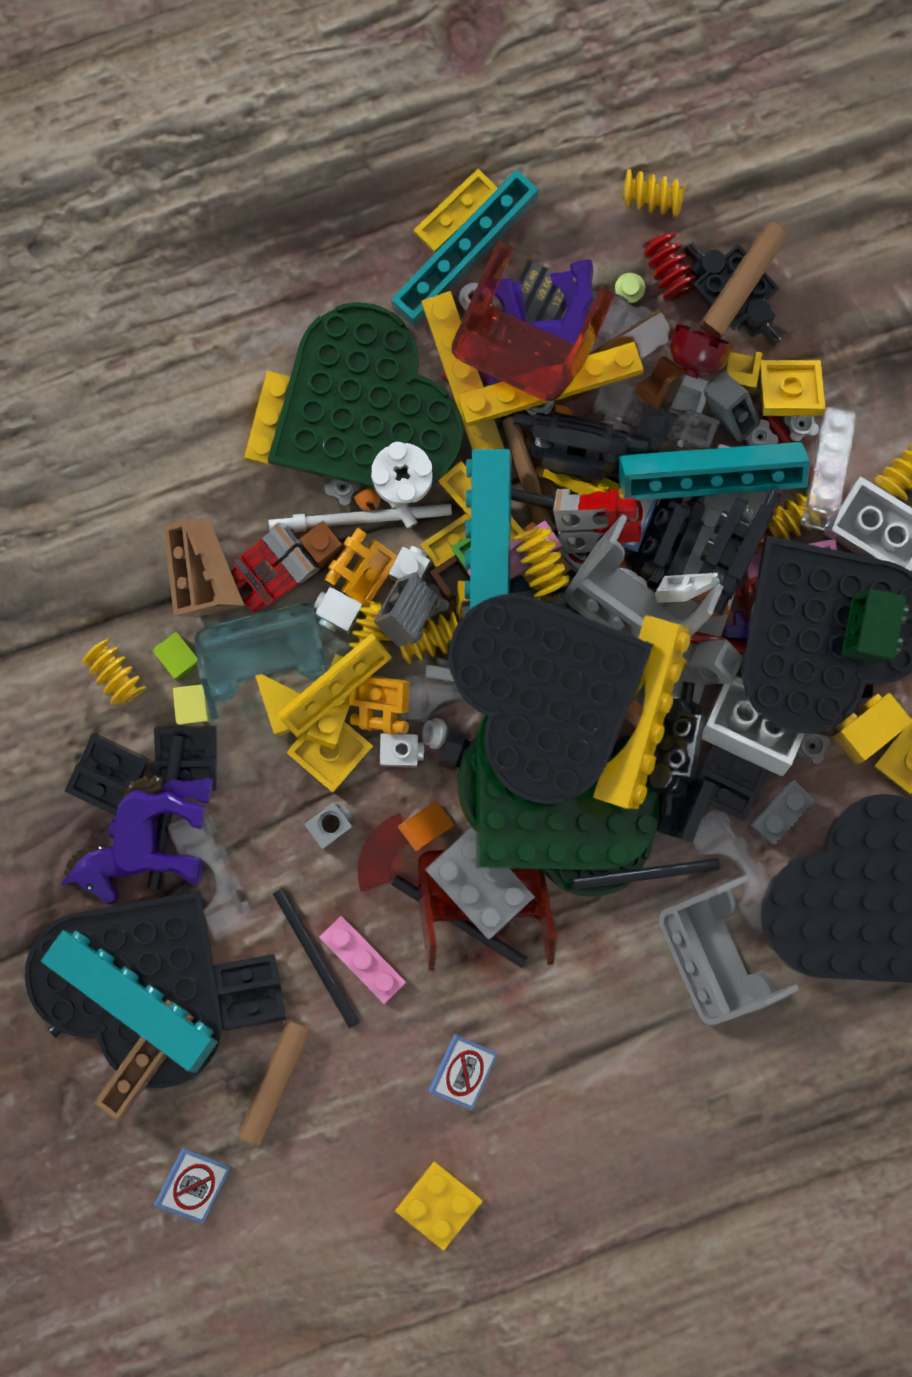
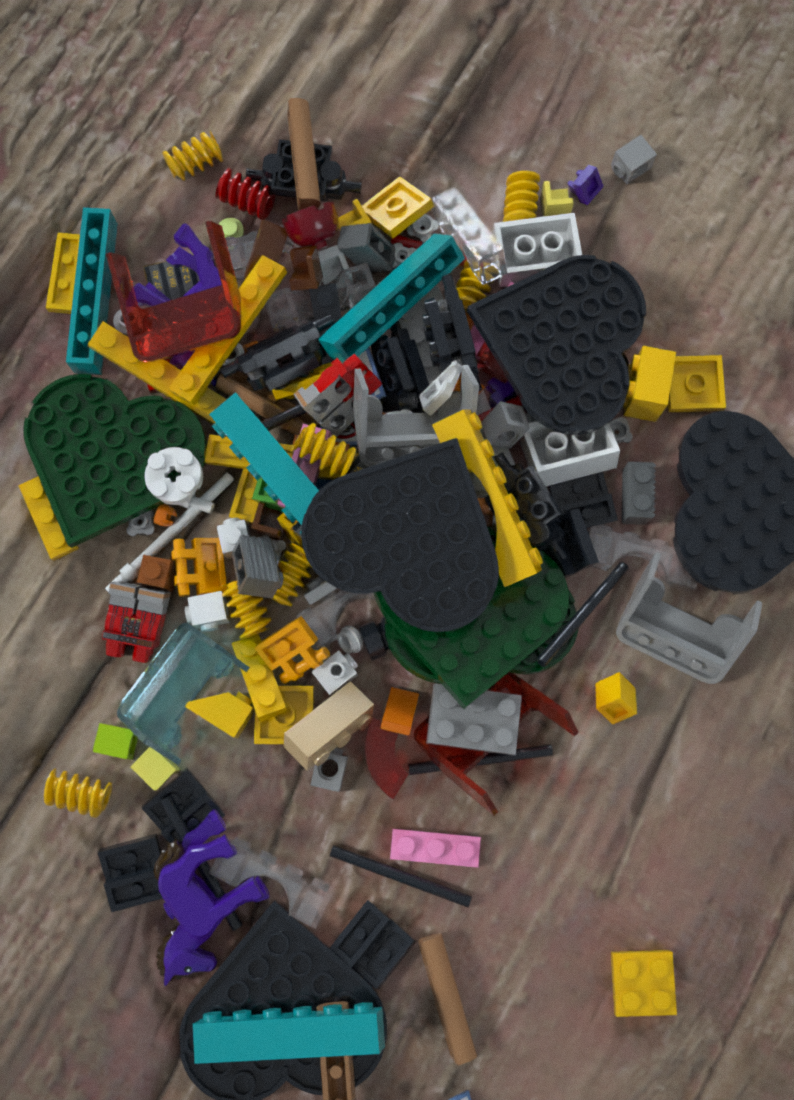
camera: 40 degrees left, 5 degrees down
medium nougat wedge [163,519,244,618] -> none
yellow tile [277,633,392,738] -> none
piece [428,1034,498,1110] -> none
dark green brick [841,589,908,664] -> none
none -> tan brick [284,681,374,771]
none -> yellow panel [595,672,637,725]

